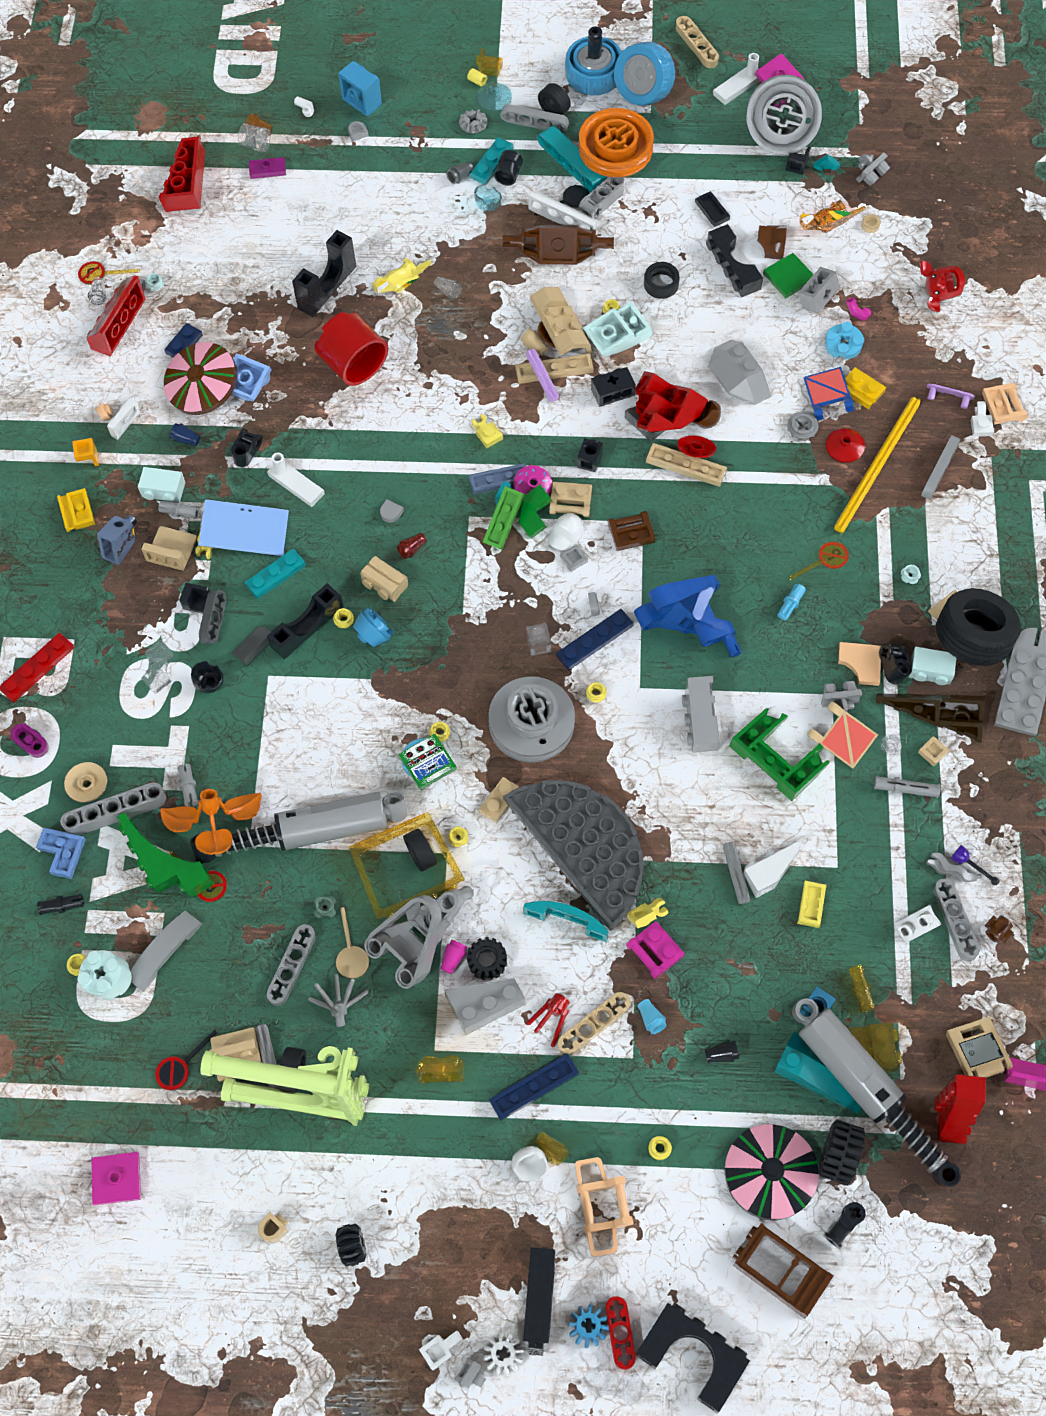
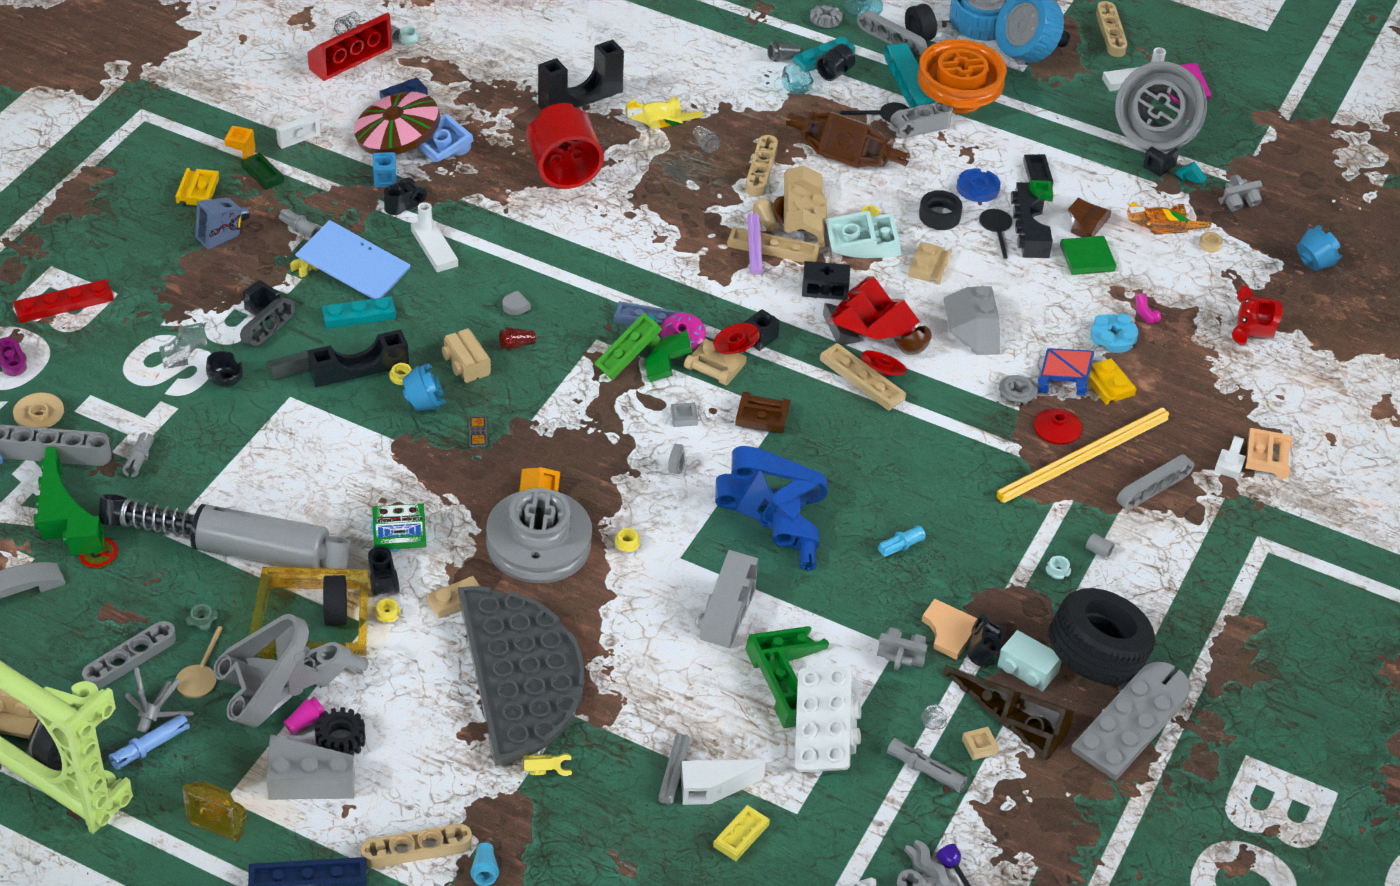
camera: 20 degrees right, 20 degrees down
clear yellow piece [78,261,140,285] -> none
light nougat plate [96,402,113,421] -> none
light aqua brick [138,467,185,502] -> none
tan bracket [141,526,197,571] -> none
orange plant [160,789,262,855] -> none
dark blue cone [170,423,200,446] -> none
light yellow plate [429,722,450,742] -> none
light yellow plate [472,414,503,448] -> none
teal slope [523,901,608,942] -> none
clear brick [526,623,551,656] -> none
red plant [526,993,570,1047] -> none
white fence [528,192,602,234] -> none
white piece [548,513,585,551] -> none
dark blue plate [556,609,634,671] -> none
dark pink plate [626,921,685,979] -> none
clear yellow piece [789,542,849,580] -> none
light grey brick [798,266,840,313] -> none
coral flag [807,702,878,769] -> none
lavender piece [927,384,975,409] -> none
none -> light blue pin [109,713,190,770]
none -> dark green tile [241,153,284,190]
none -> black piece [368,546,400,597]
none -> dark azure brick [373,152,397,187]
none -> sticker [468,415,488,447]
none -> light orange panel [519,467,560,492]
none -> red dish [713,323,760,354]
none -> tan beam [746,135,778,196]
none -> white bracket [795,666,861,772]
none -> tan plate [908,242,952,284]
none -> blue tile [956,168,1001,202]
none -> black piece [979,209,1012,259]
none -> green tile [1029,180,1053,202]
none -> light grey hinge [1086,533,1115,559]
none -> dark azure cone [1297,225,1342,271]

